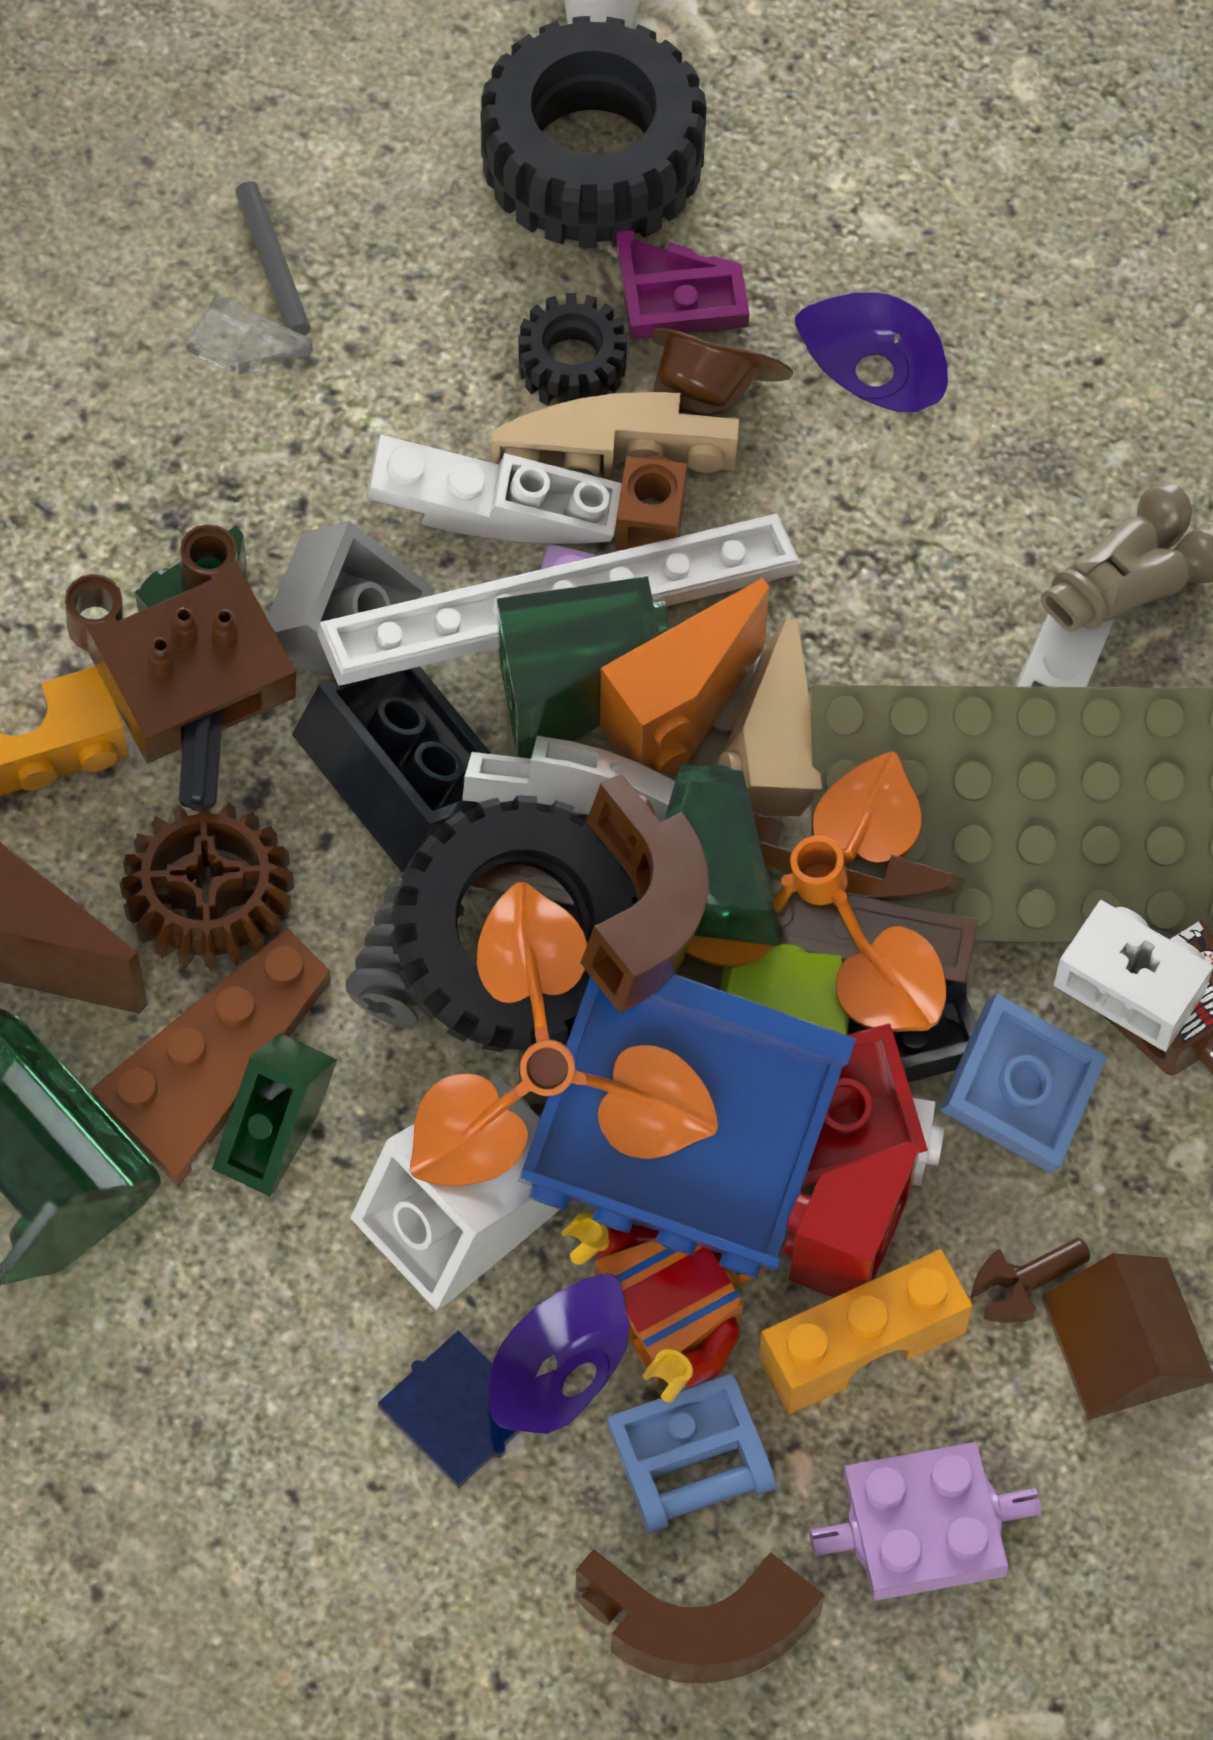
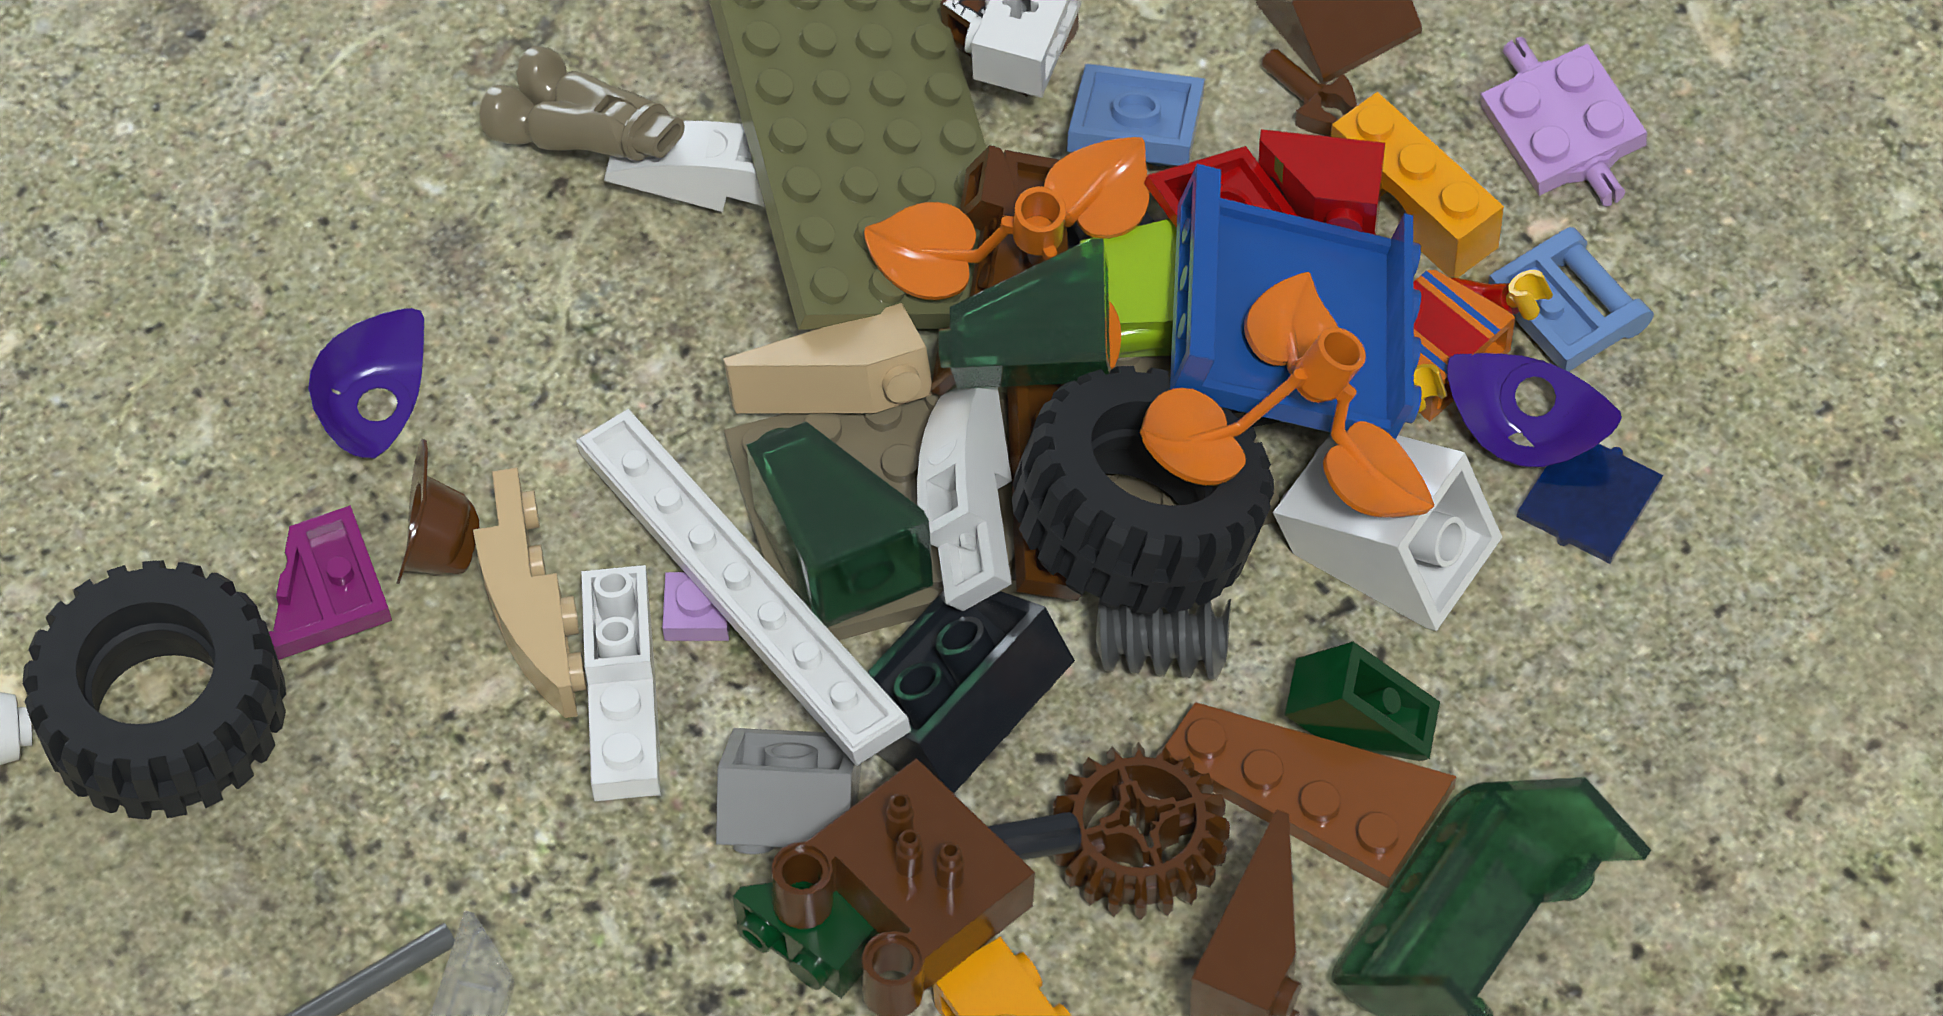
camera: 100 degrees left, 5 degrees down
black tyre [518,293,627,406] -> none
reddish brown arch [576,1549,825,1683] -> none
reddish brown arch [580,773,709,1013] -> none
orange slope [600,578,770,777] -> none
dark orange brick [615,455,687,550] -> none

